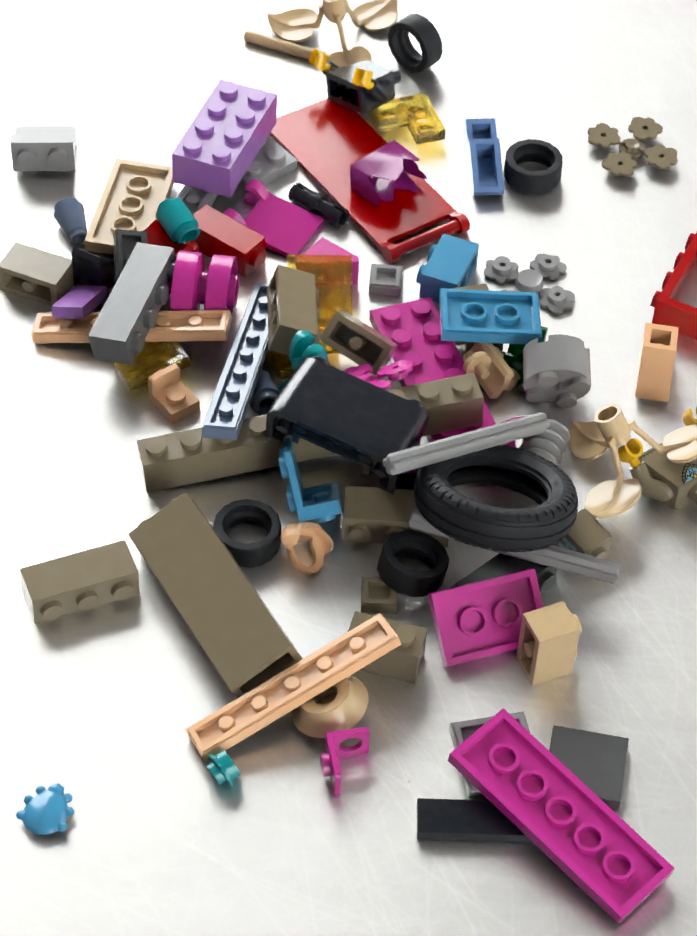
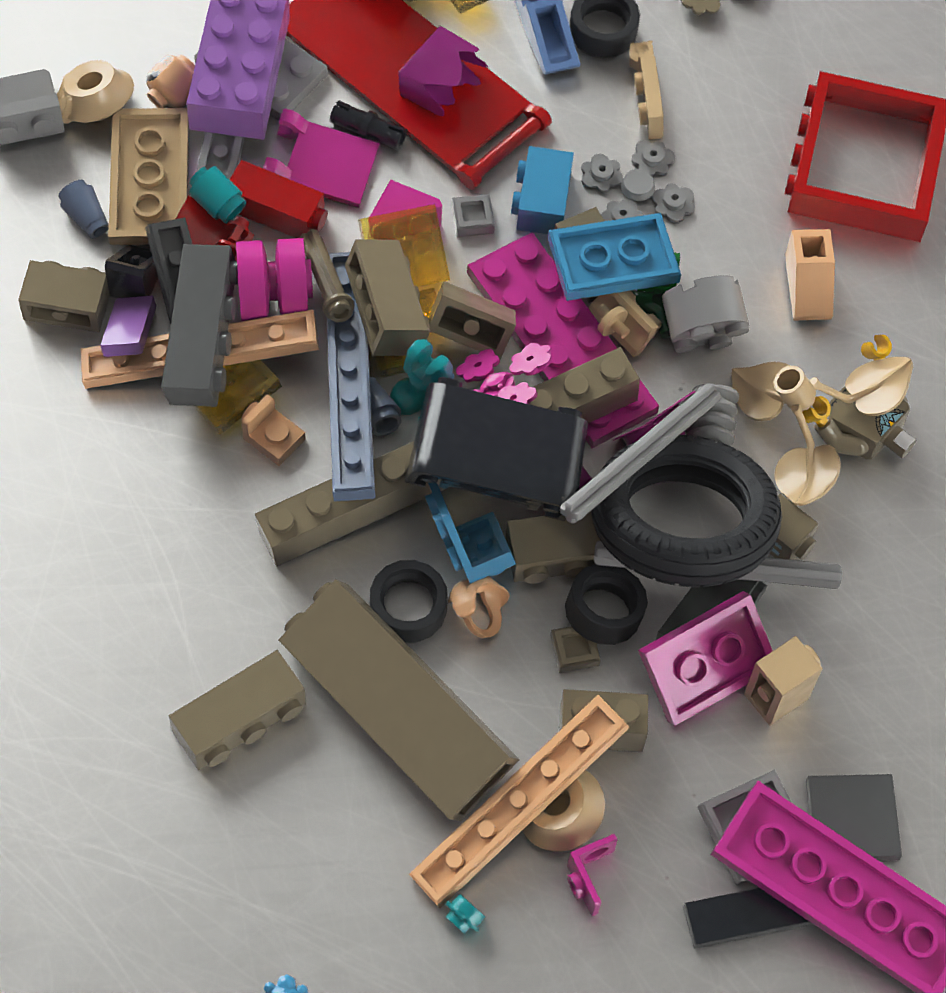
camera: 15 degrees left, 15 degrees up
none -> tan piece [57,60,134,124]
none -> light nougat head [145,55,195,108]
none -> dark tan axle [300,229,355,322]
none -> tan hinge [629,41,663,140]

